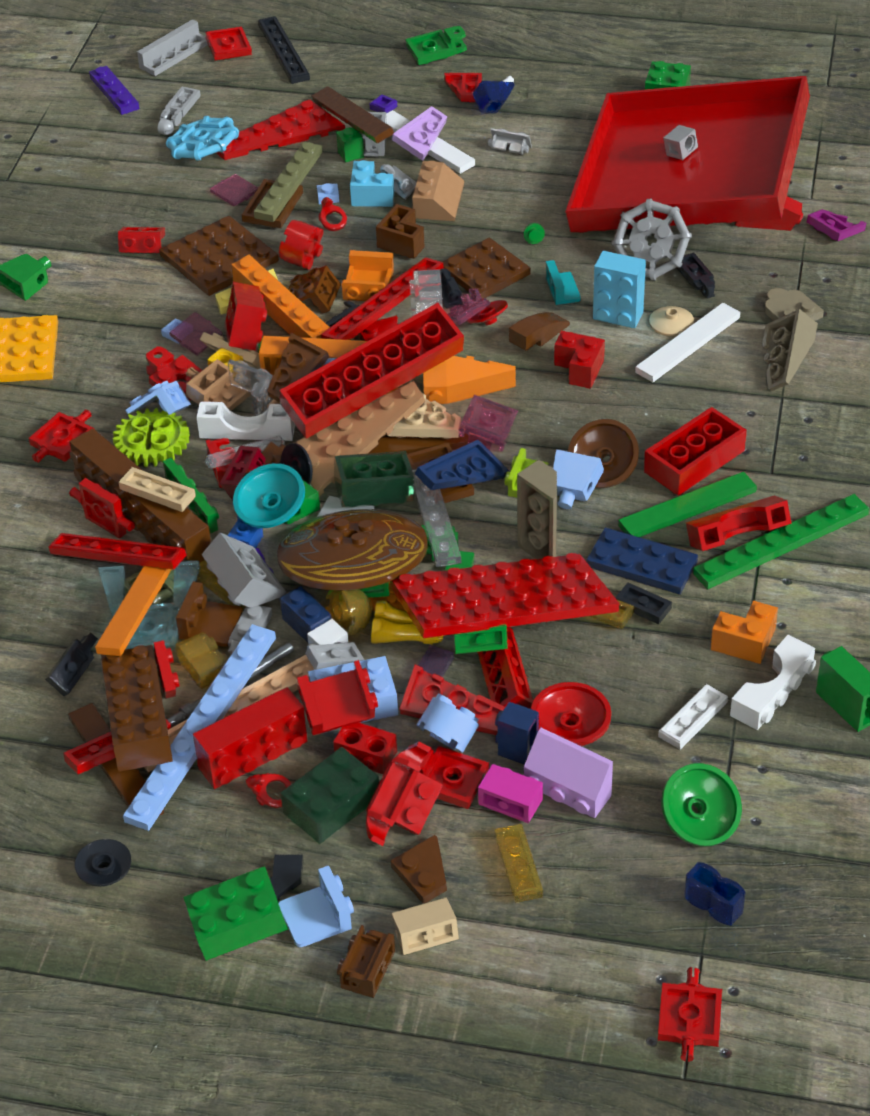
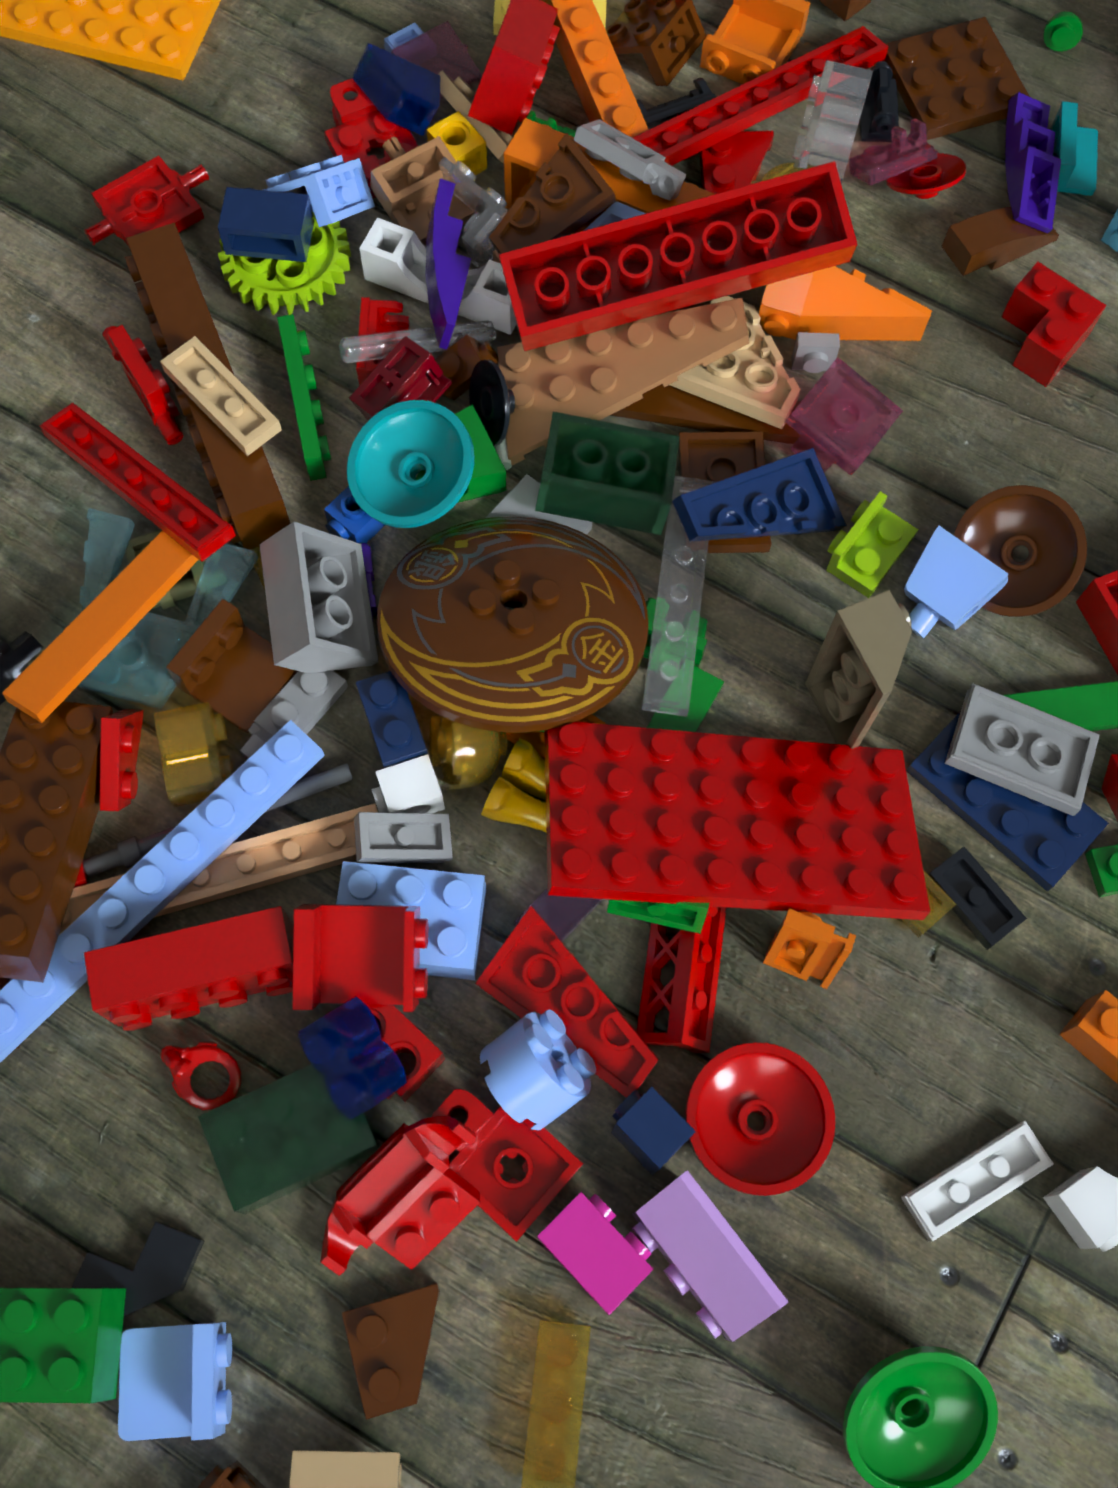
camera: 15 degrees right, 25 degrees up
none -> dark blue piece [218,187,314,262]
none -> clear blue brick [299,997,407,1120]
none -> clear blue slope [353,43,441,136]
none -> dark purple slope [425,178,471,350]
none -> light grey hinge [573,119,686,201]
none -> orange plate [763,908,856,989]
none -> light grey plate [791,332,840,373]
none -> light grey tile [945,683,1100,816]
none -> dark purple slope [1005,92,1061,233]

